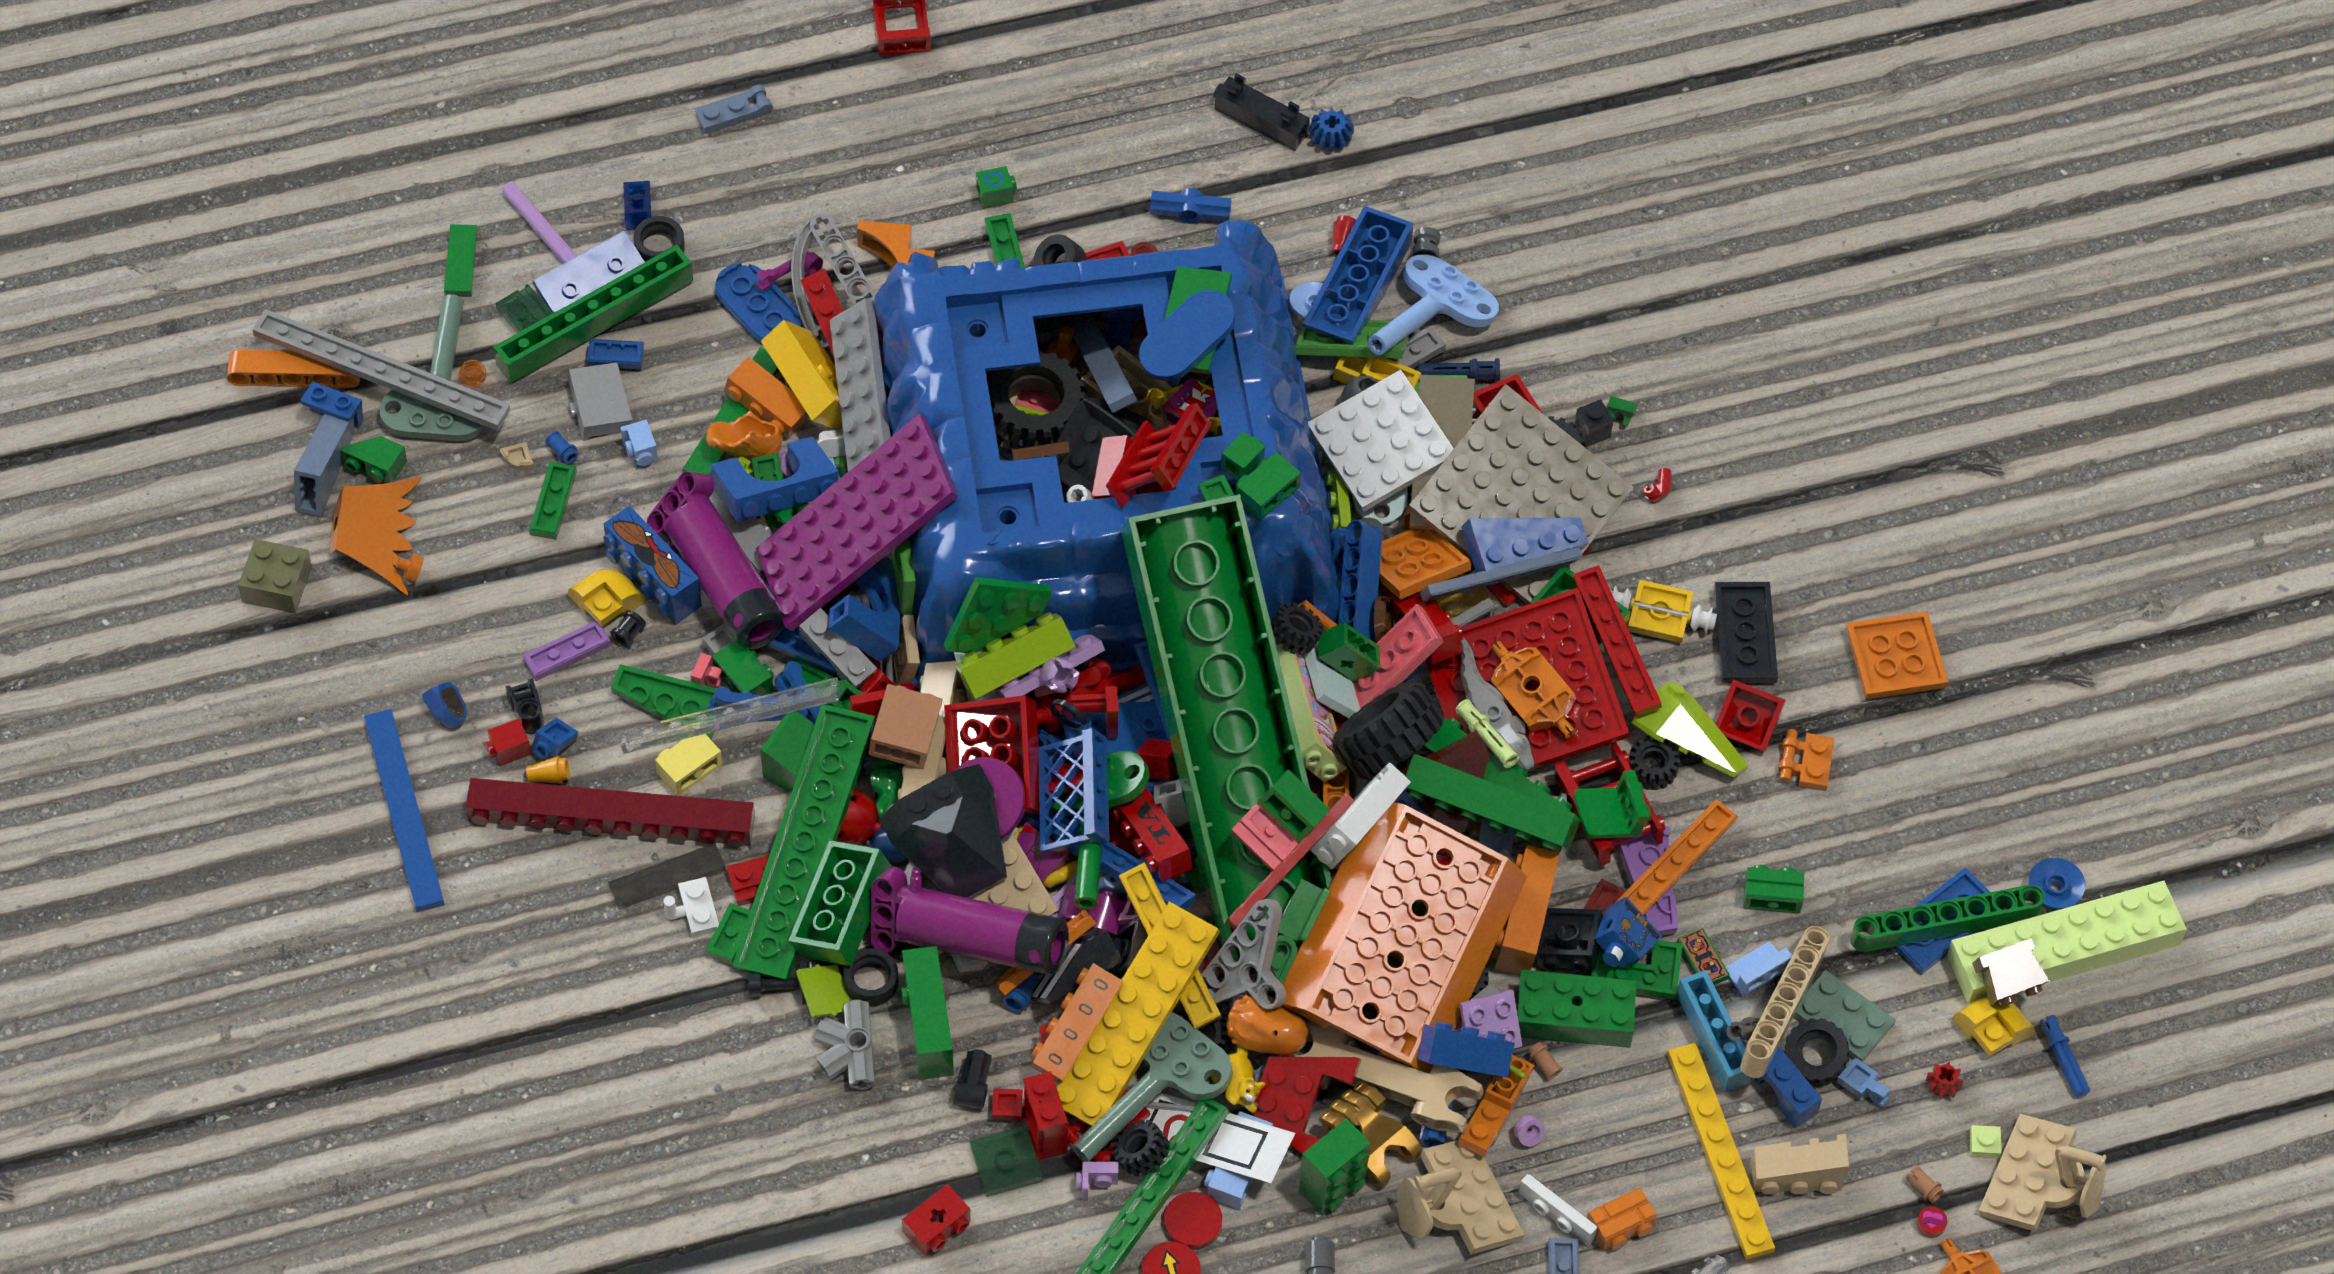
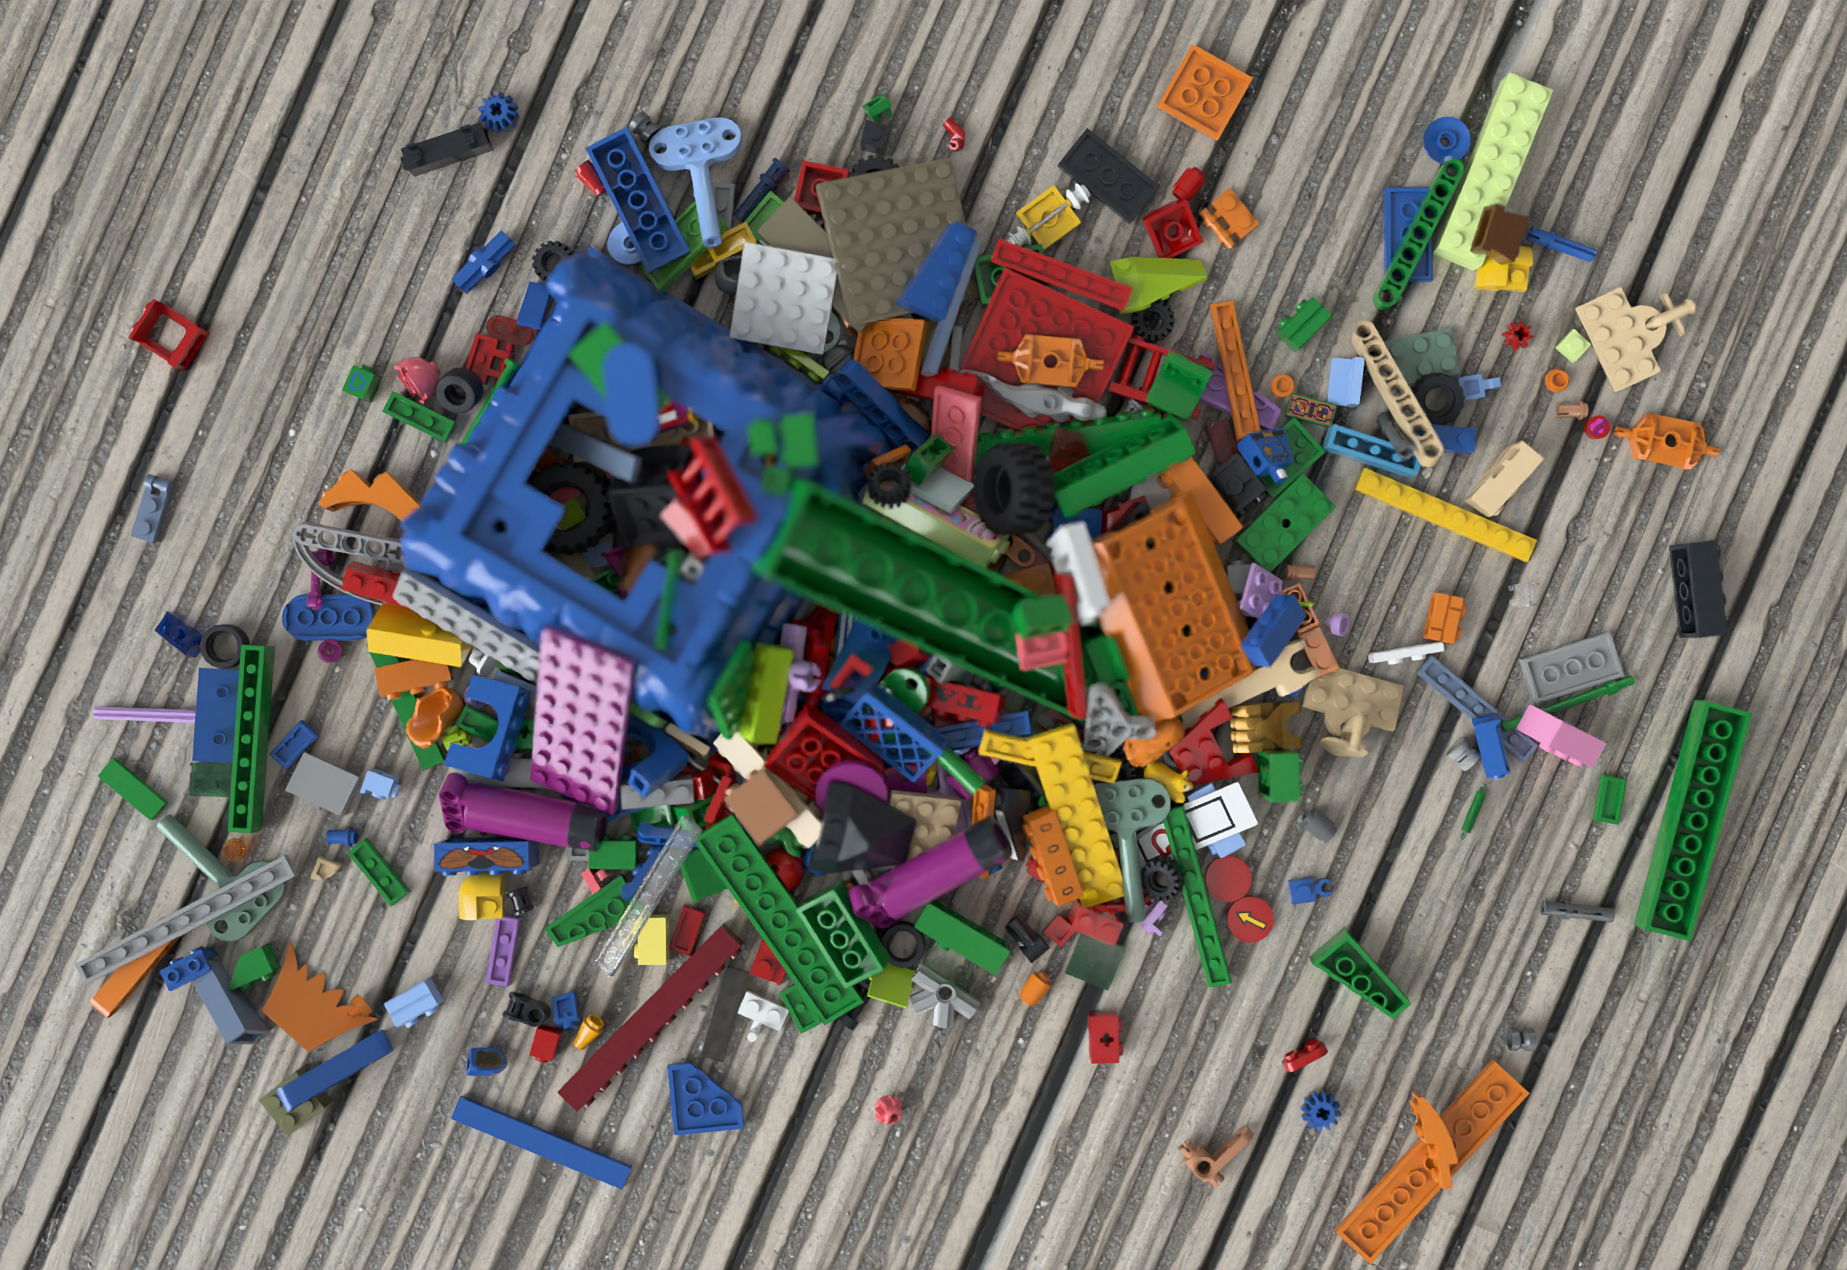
camera: 45 degrees left, 30 degrees up
yellowish green pin [1456,699,1519,768] -> none
none -> blue beam [276,1030,394,1112]
none -> magenta tile [318,639,342,663]
none -> light blue brick [384,977,443,1028]
none -> coral cylinder [394,357,440,405]
none -> green piece [655,549,684,650]
none -> blue plate [667,1062,744,1136]
none -> red tile [668,904,706,956]
none -> coral gear [874,1095,903,1125]
none -> orange brick [1019,971,1052,1007]
none -> red brick [1171,167,1205,201]
none -> orange tile [1270,374,1295,398]
none -> orange plate [1545,369,1569,393]

